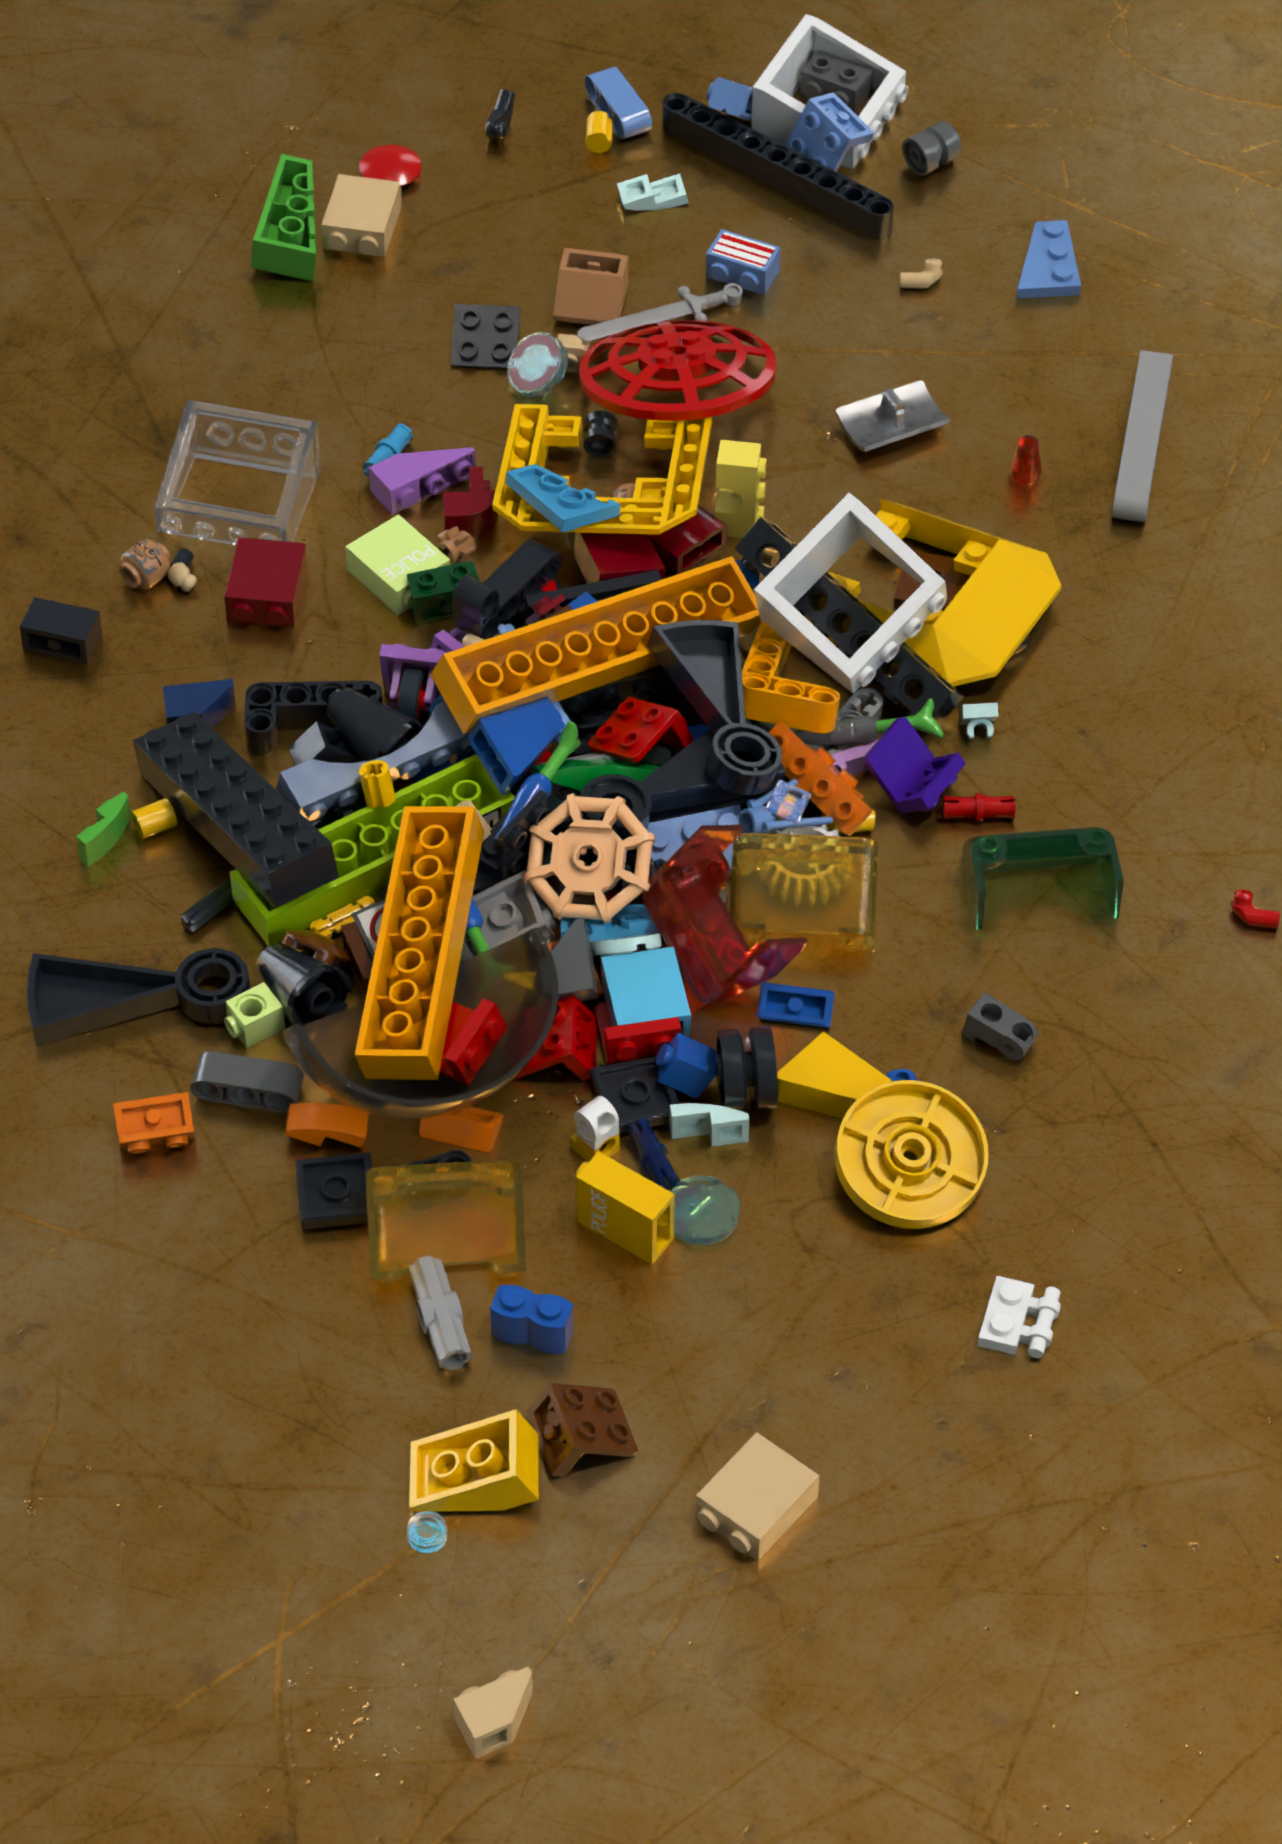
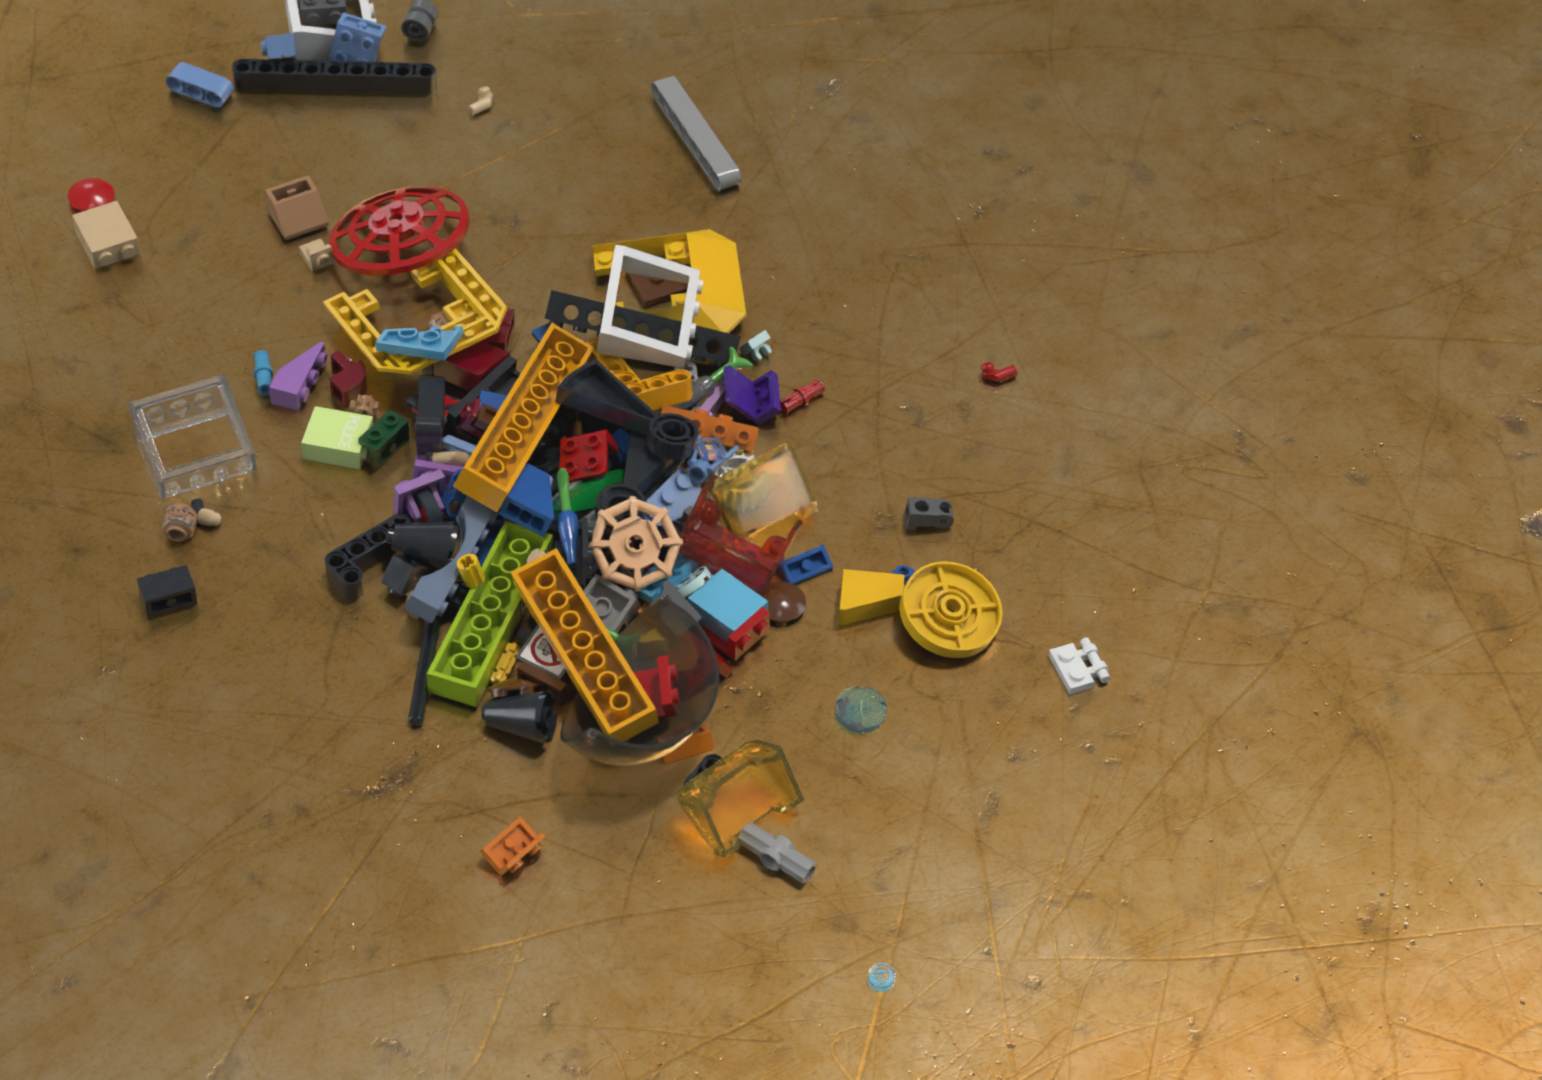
camera: 40 degrees left, 0 degrees up
black piece [27,948,251,1046] -> none
bright green slope [76,791,131,867] -> none
yellow piece [131,798,177,839] -> none
black brick [132,712,339,908] -> none
dark blue slope [163,679,236,729] -> none
dark grey beam [190,1051,305,1113] -> none
dark red brick [224,537,308,626] -> none
yellowish green brick [224,982,285,1048] -> none
bright green wedge [251,154,316,281] -> none
orange slope [285,1102,369,1148] -> none
black plate [295,1152,378,1229] -> none
yellow slope [409,1409,539,1512] -> none
black hinge [451,304,520,369] -> none
tan slope [453,1666,533,1759] -> none
black arm [485,89,515,140] -> none
blue brick [490,1285,574,1354] -> none
clear light blue tile [507,332,568,397] -> none
reddish brown bracket [527,1383,638,1477] -> none
white leg [570,1096,620,1162] -> none
yellow brick [574,1151,675,1265] -> none
light grey sword [577,283,743,341] -> none
black wheel [583,411,617,458] -> none
yellow piece [586,111,613,153] -> none
black plate [589,1056,679,1133] -> none
light aqua slope [617,174,689,211] -> none
clear blue pin [627,1118,681,1191] -> none
blue brick [656,1033,716,1099] -> none
light aqua slope [669,1103,749,1146] -> none
tan brick [696,1432,820,1561] -> none
medium blue brick [706,229,781,295] -> none
light yellow arch [715,440,767,538] -> none
black wheel [715,1026,778,1111] -> none
flat silver shield [835,380,950,452] -> none
clear green windscreen [962,827,1124,929] -> none
clear red cone [1009,435,1043,485] -> none
medium blue wing [1016,220,1081,299] -> none

